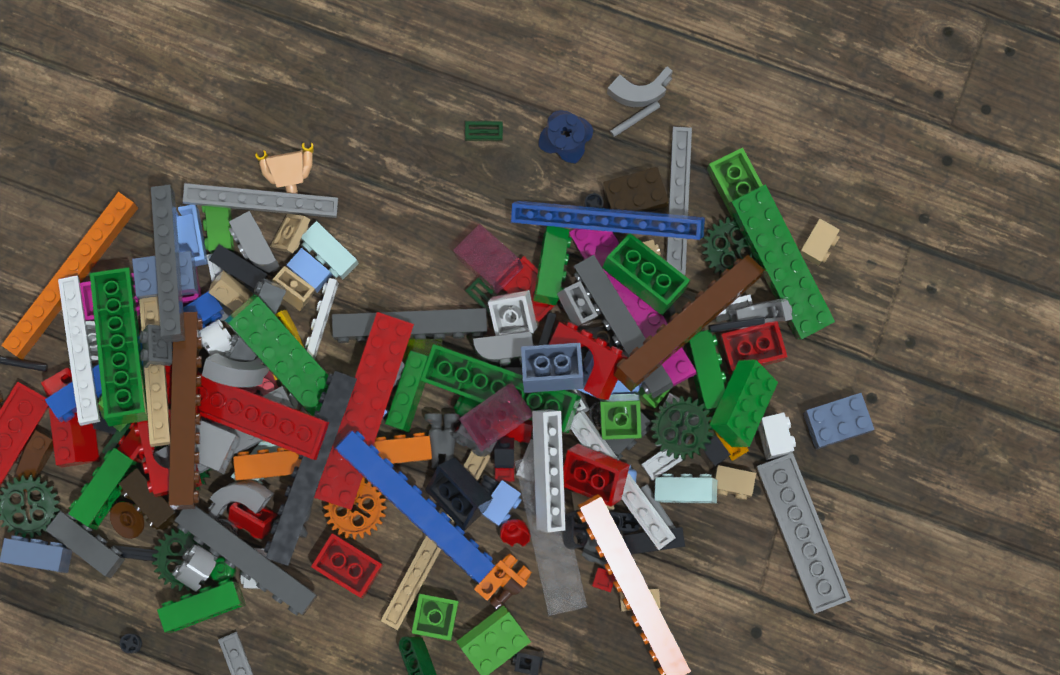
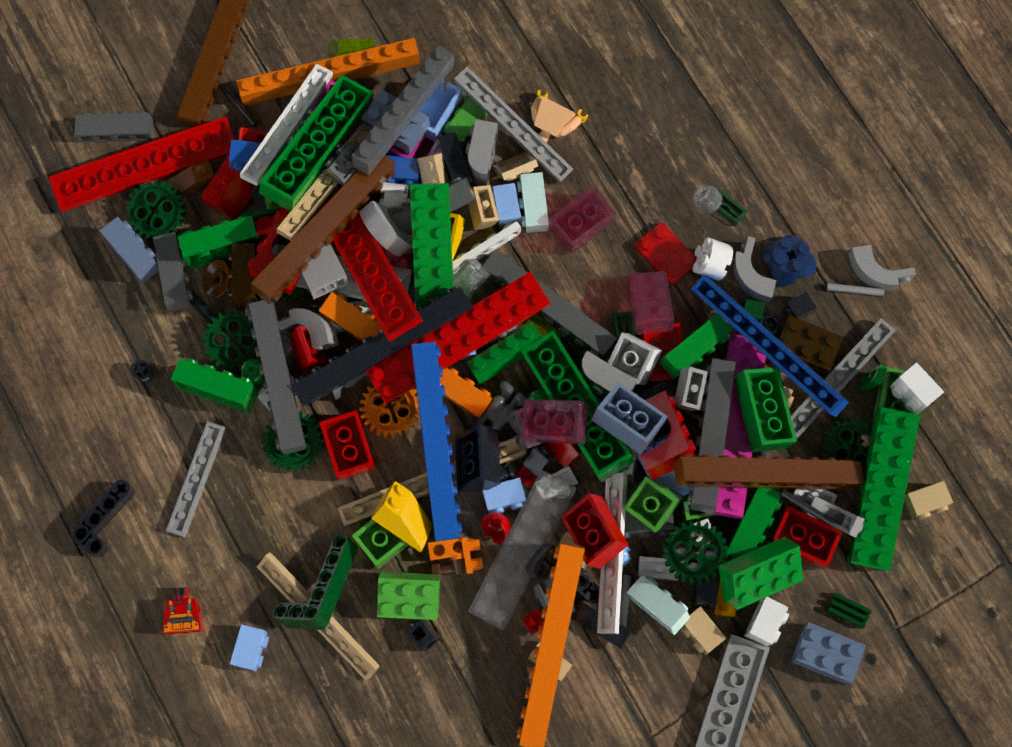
camera: 40 degrees right, 5 degrees down
light grey brick [172,545,218,591] -> none
white brick [532,409,565,532] -> none
none -> dark green gear [261,411,325,473]
none -> clear neon green tile [338,38,375,56]
none -> yellow slope [371,481,433,552]
none -> clear brick [453,259,490,300]
none -> clear pink brick [548,186,616,254]
none -> red plate [634,222,697,287]
none -> clear hair [692,185,722,214]
none -> white brick [693,237,733,281]
none -> light grey arch [733,236,776,303]
none -> dark green tile [744,299,765,322]
none -> black brick [784,292,817,319]
none -> dark green tile [827,593,872,629]
none -> green plate [859,364,887,392]
none -> white brick [890,363,944,415]

